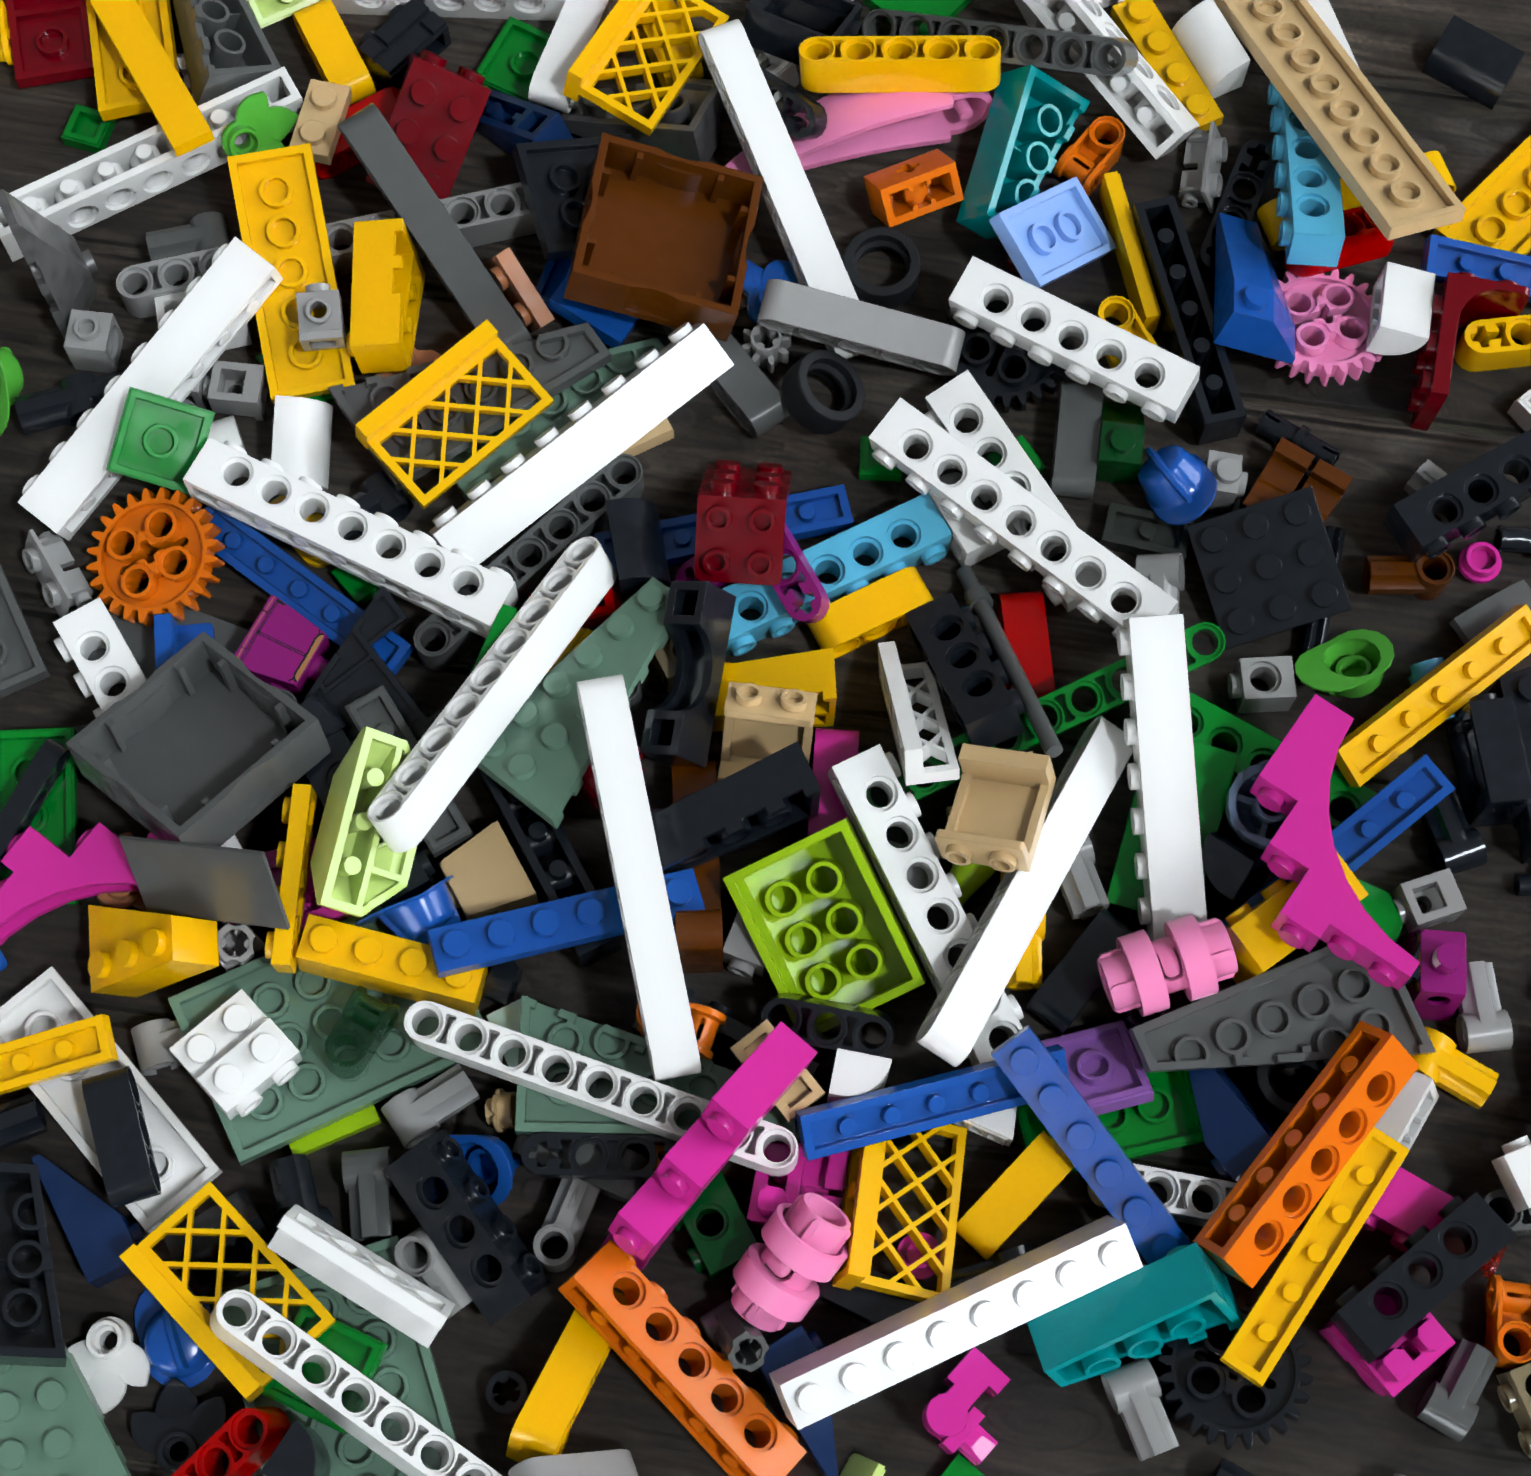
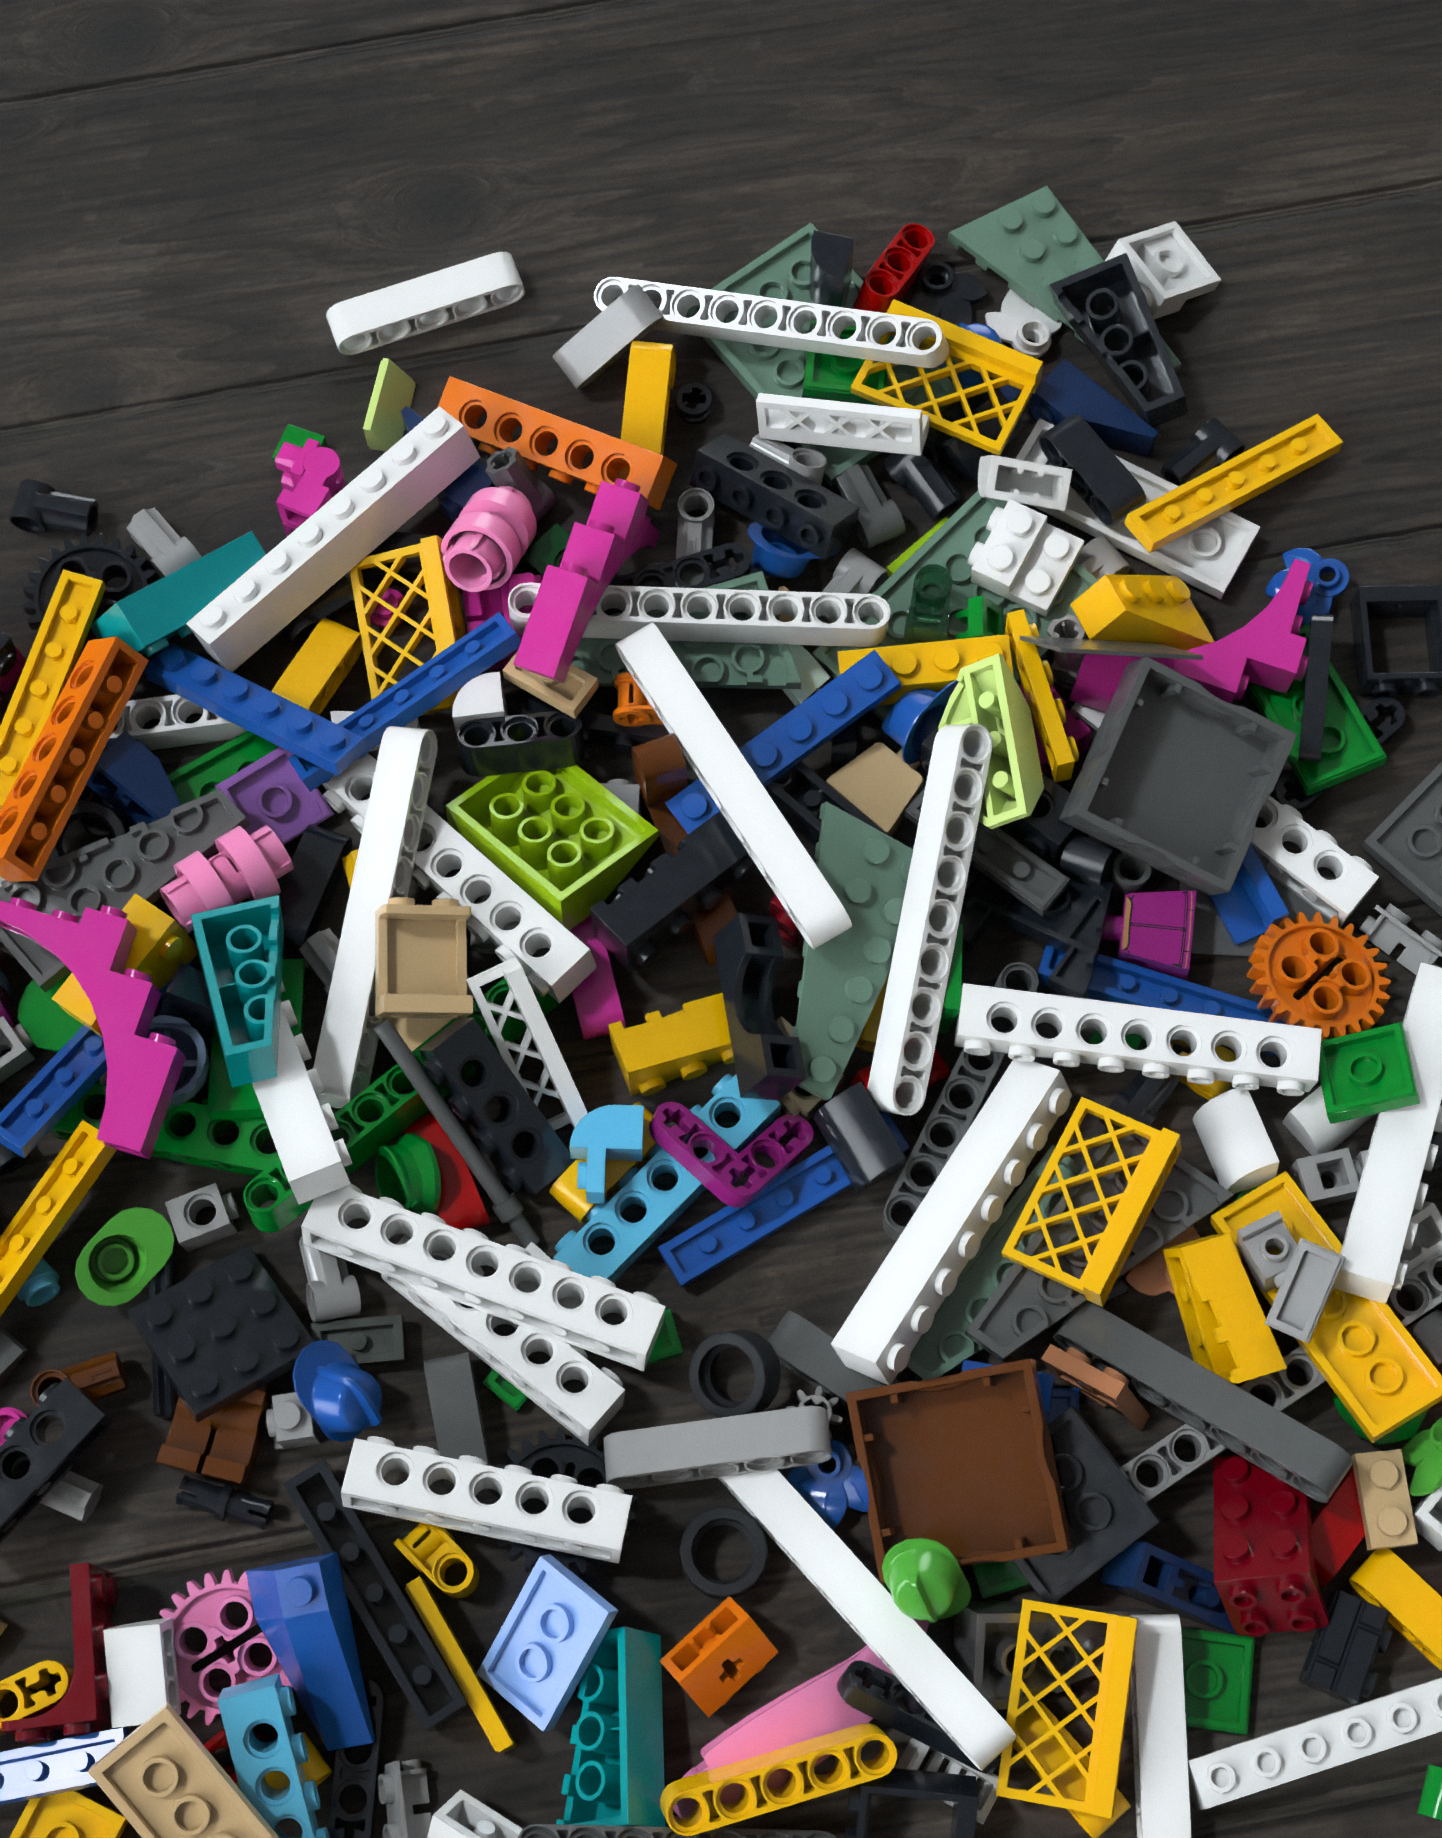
camera: 165 degrees right, 0 degrees up
dark red bracket [694,460,792,585] -> none
tan panel [717,681,818,782] -> none
orange piece [1053,116,1125,196] -> none
dark green slope [1095,401,1145,485] -> none
none -> teal wedge [191,895,284,1087]
none -> green hat [375,1133,441,1215]
none -> medium azure brick [569,1105,644,1204]
none -> bright green piece [882,1538,972,1623]
none -> green tile [956,595,1004,639]
none -> white brick [978,455,1073,511]
none -> light grey tile [1264,1238,1346,1343]

